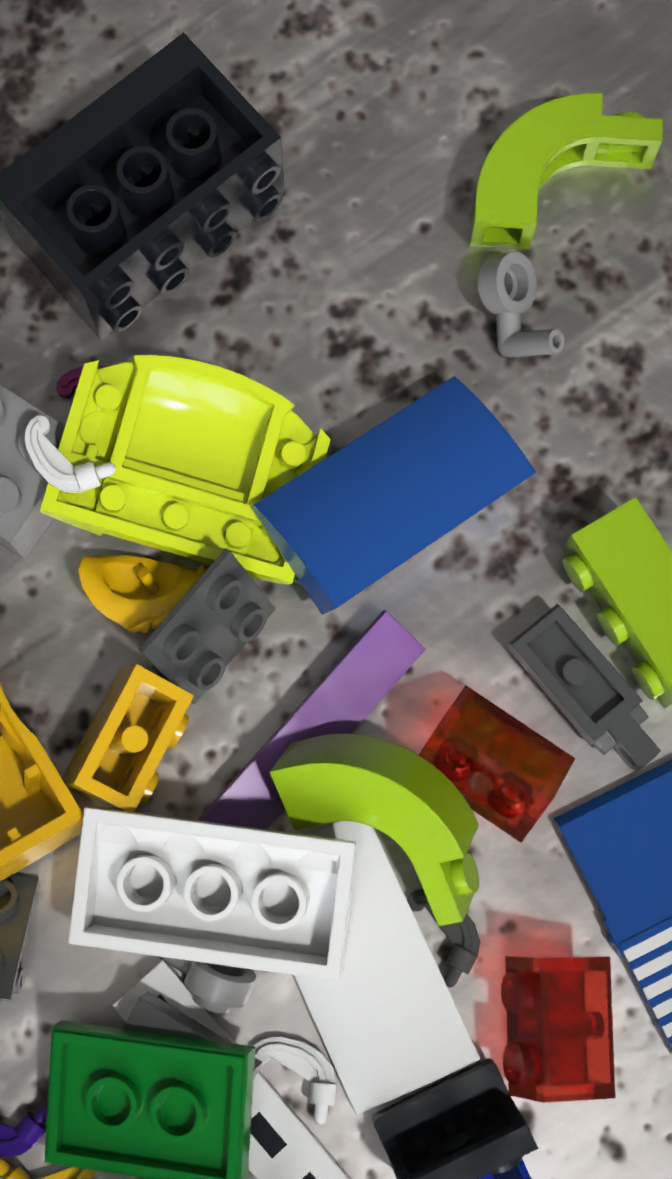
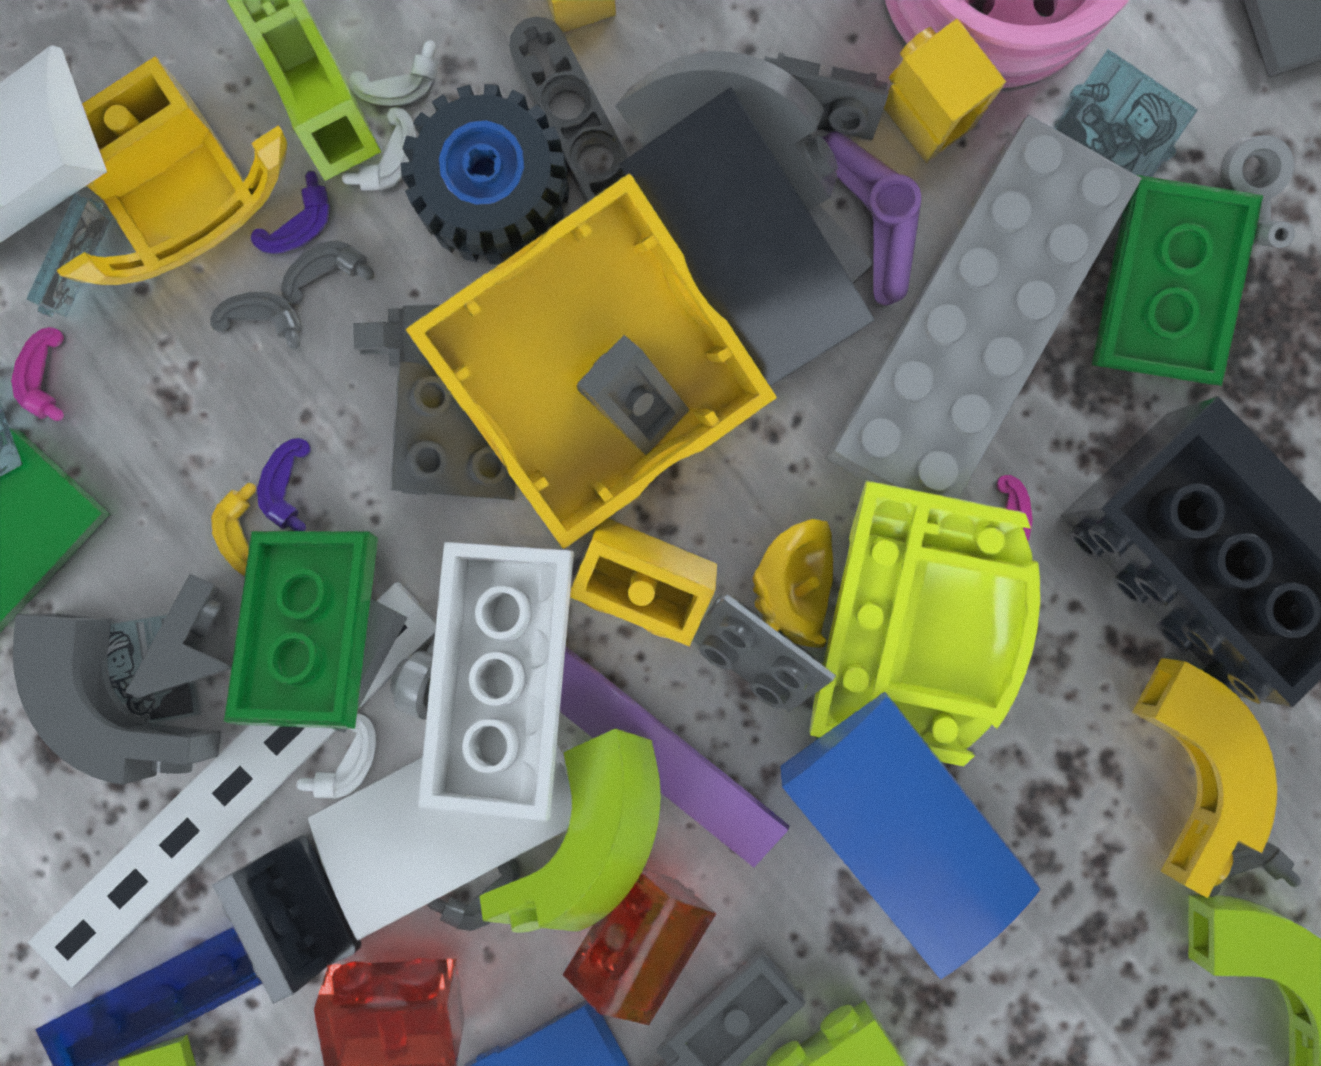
camera: 85 degrees right, 10 degrees up
white piece [25,415,116,493] -> none
light grey plate [477,251,565,358] -> none
none -> yellow arch [1132,658,1277,898]
none -> dark grey piece [1209,842,1301,897]

